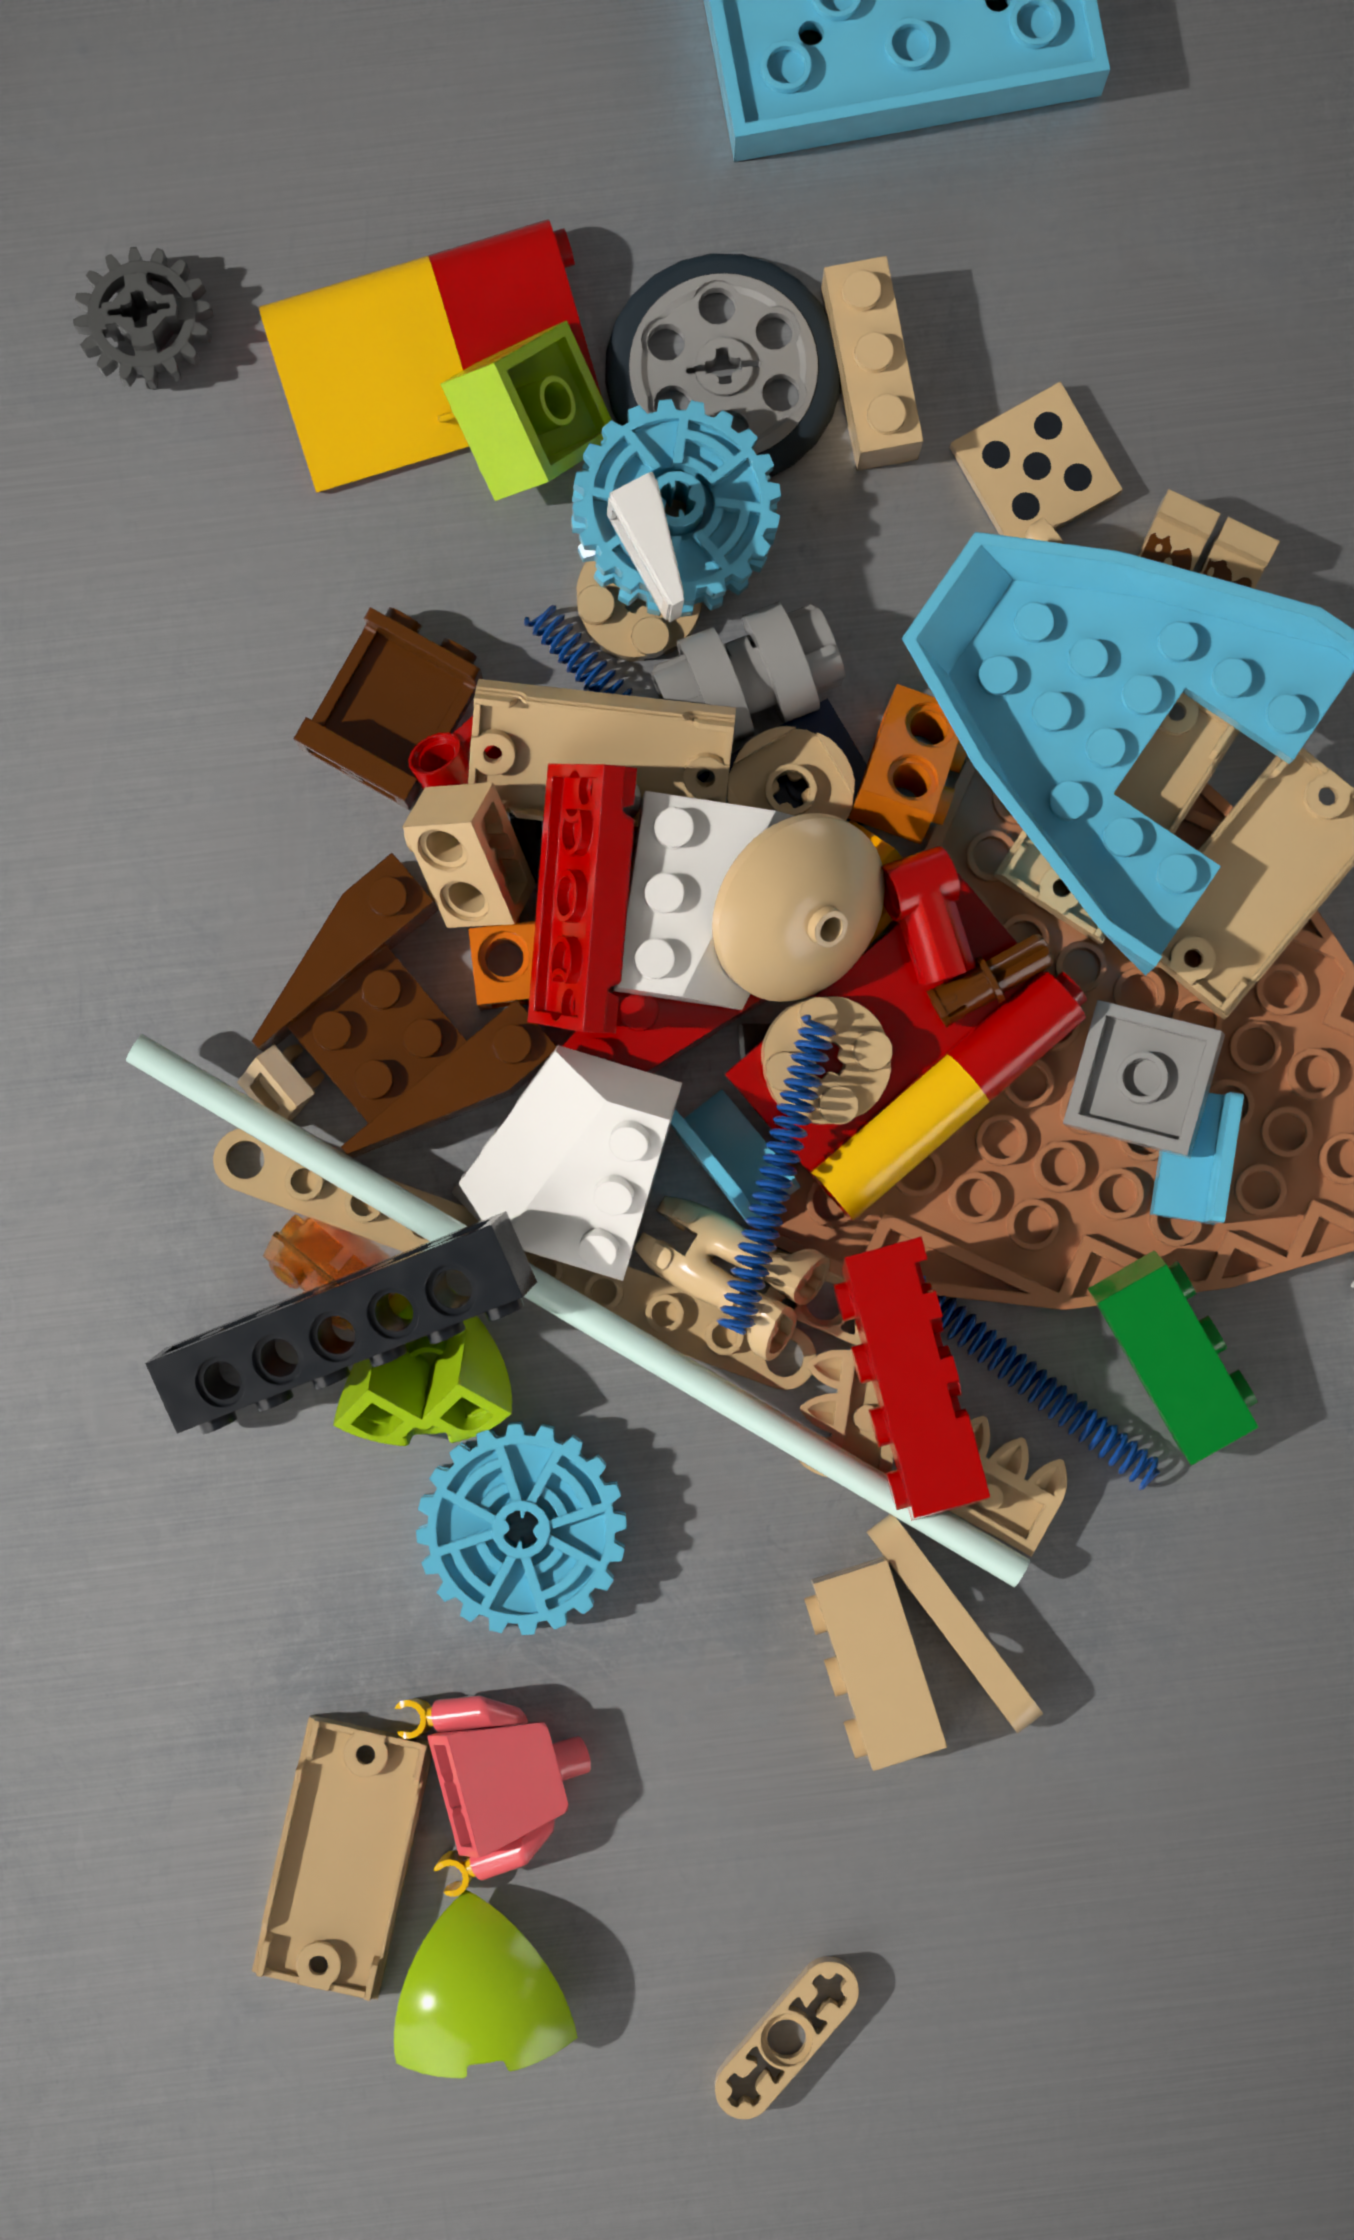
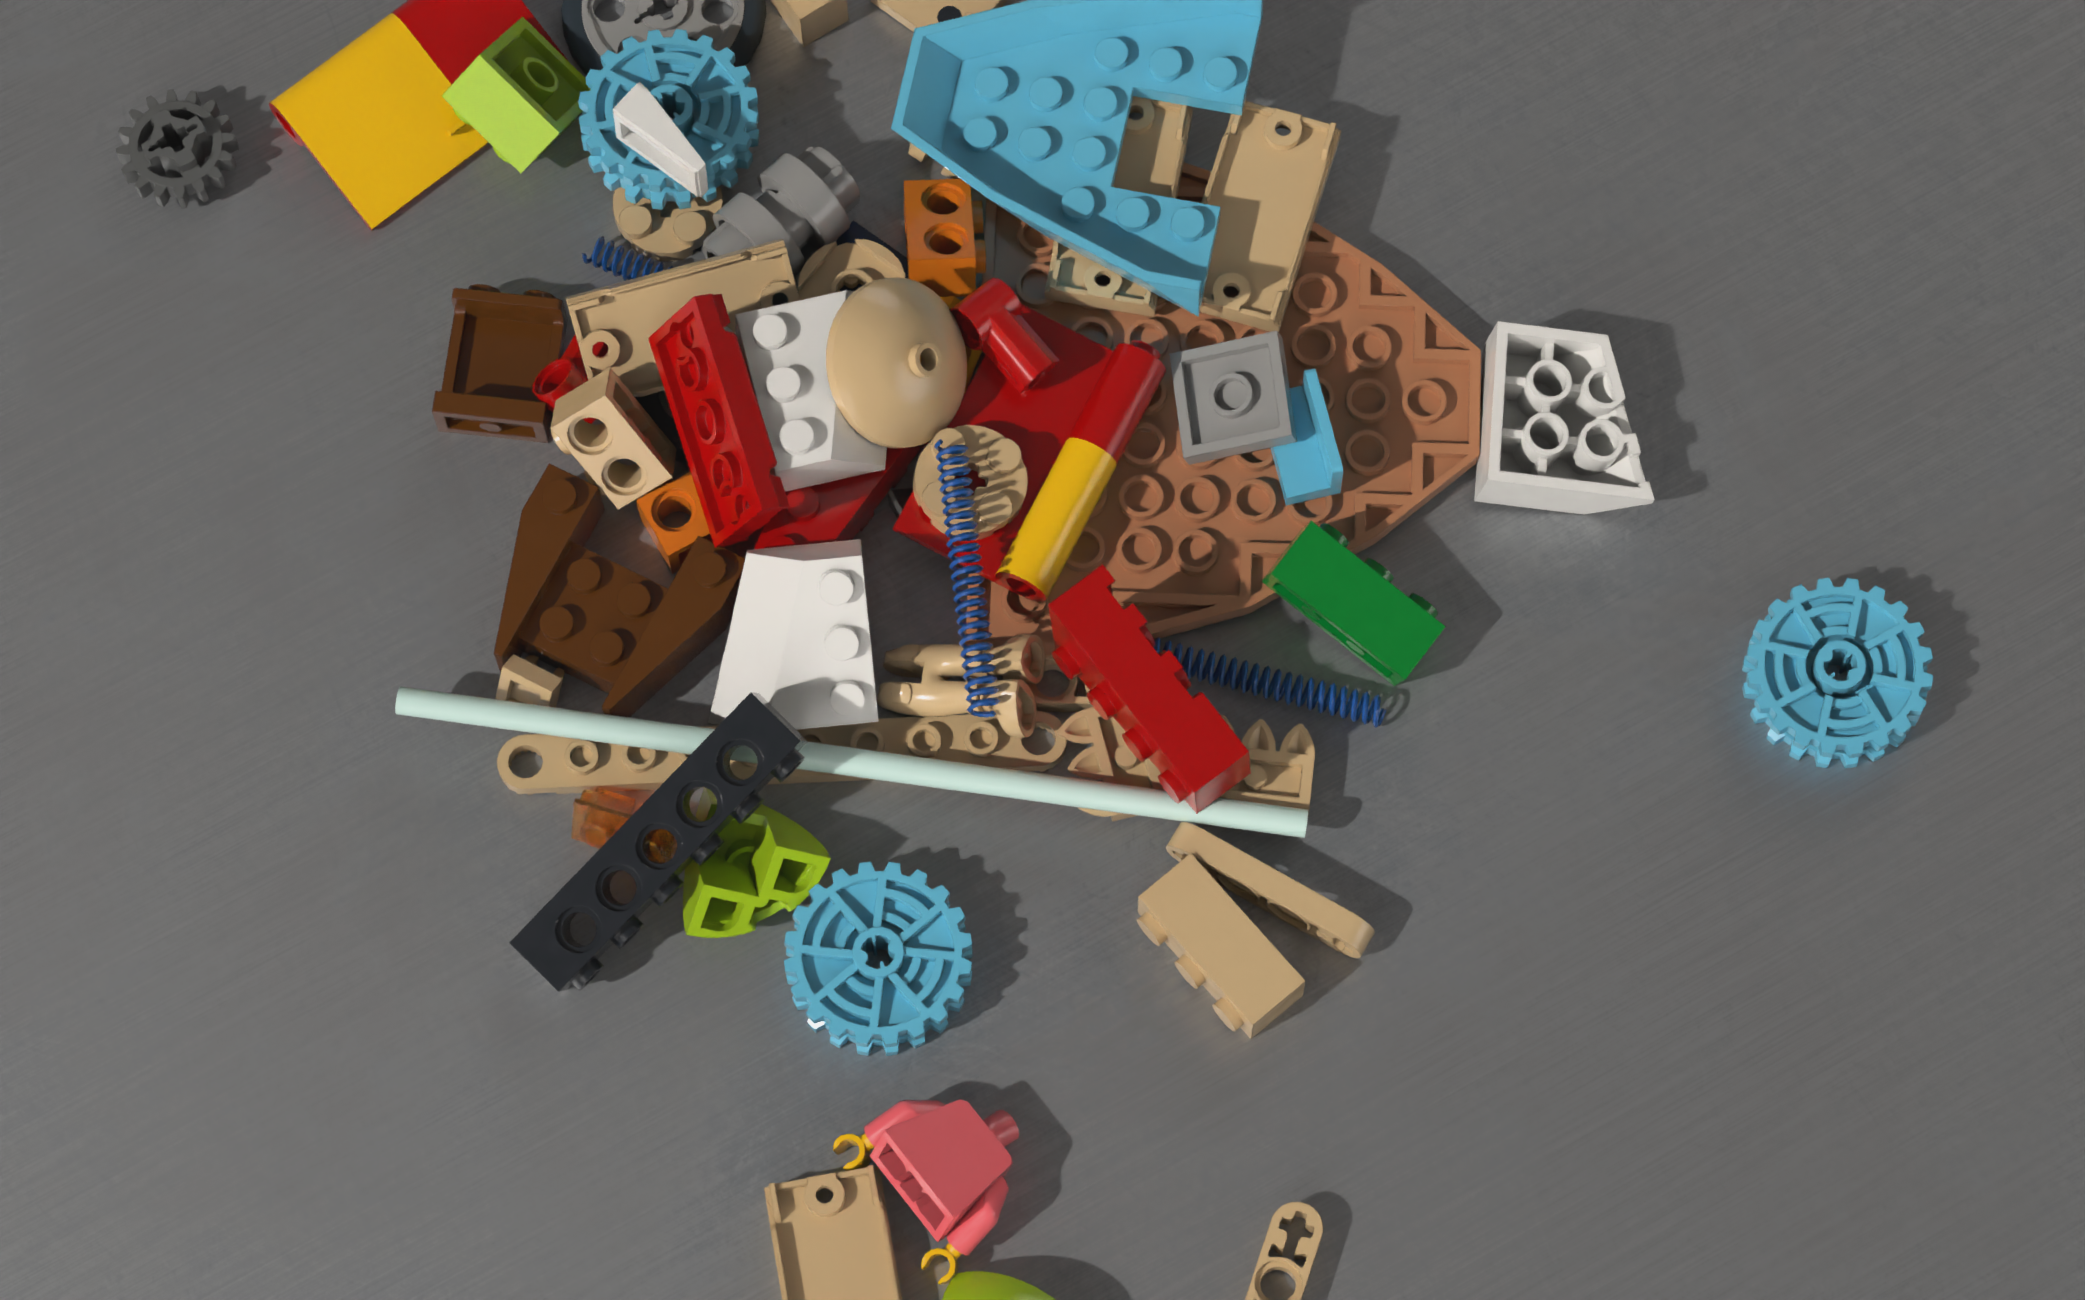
camera: 20 degrees left, 15 degrees down
medium azure panel [670,1089,801,1226] -> none
reddish brown axle [926,934,1054,1028] -> none

